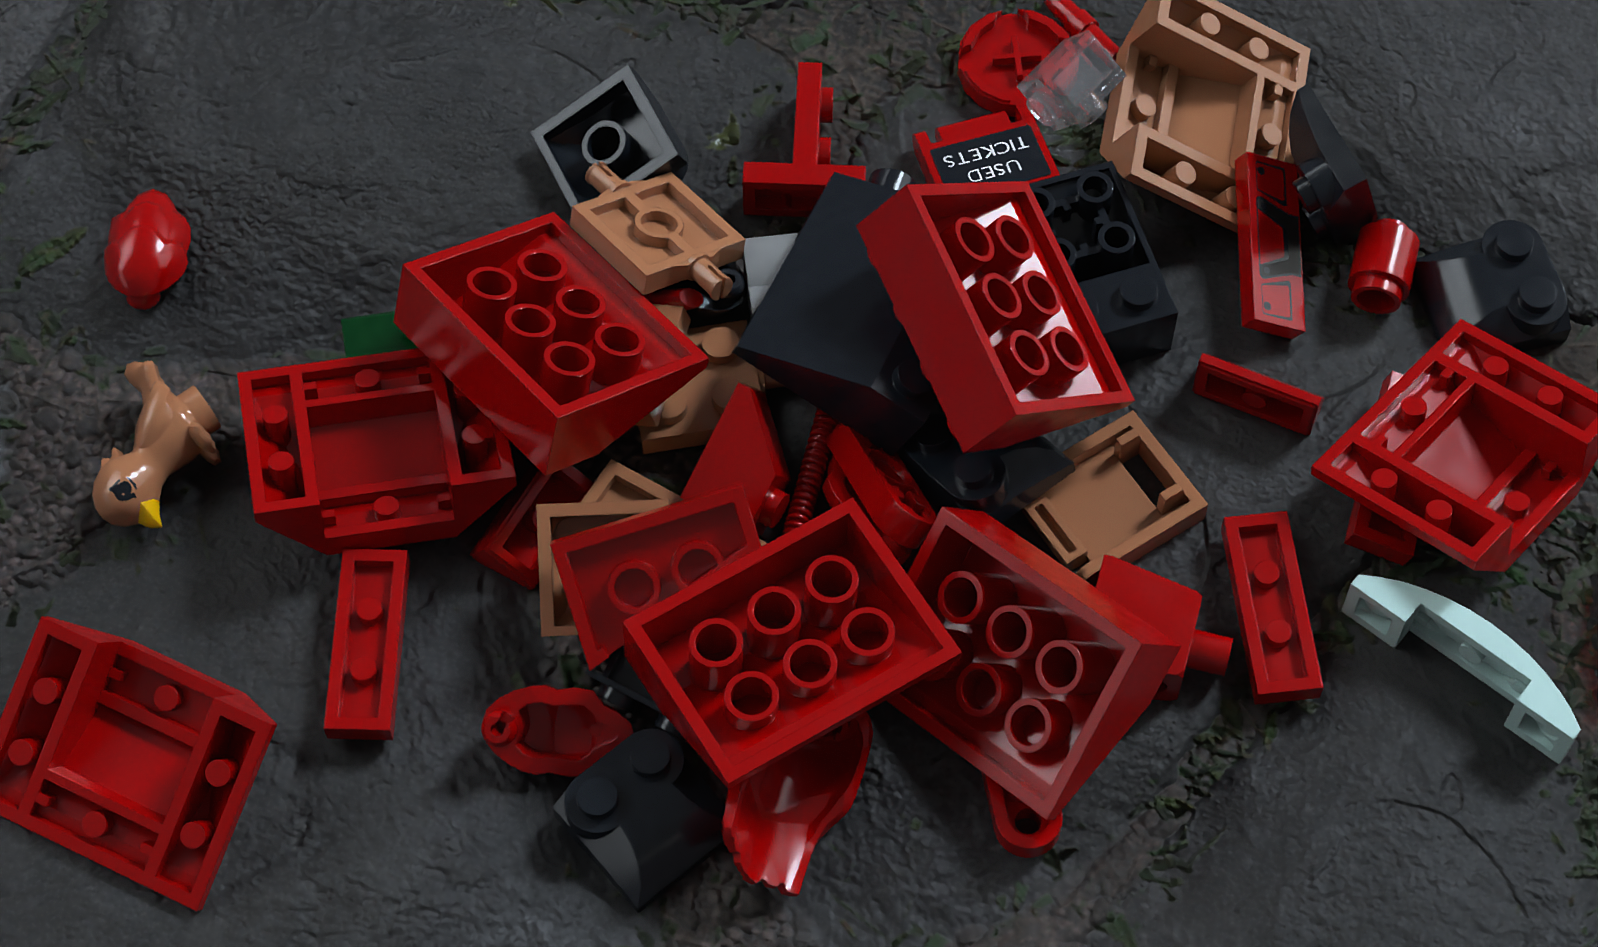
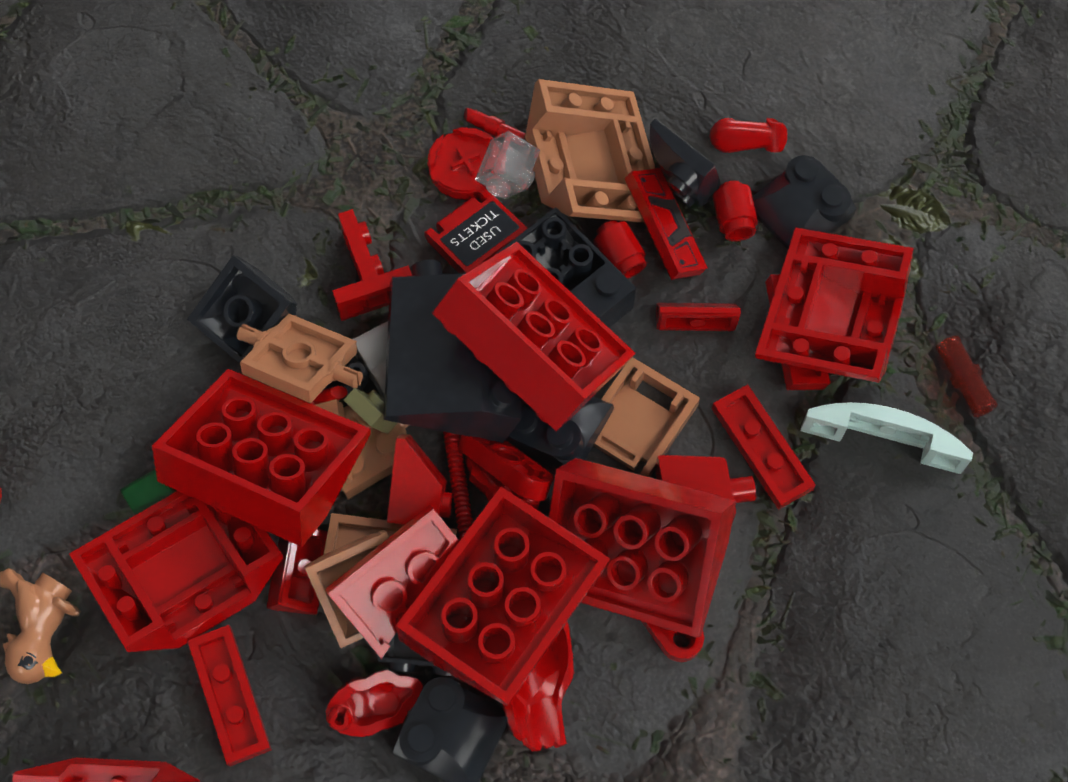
camera: 25 degrees left, 5 degrees up
none -> olive plate [344,388,397,434]
none -> red brick [593,220,647,279]
none -> red piece [709,117,787,153]

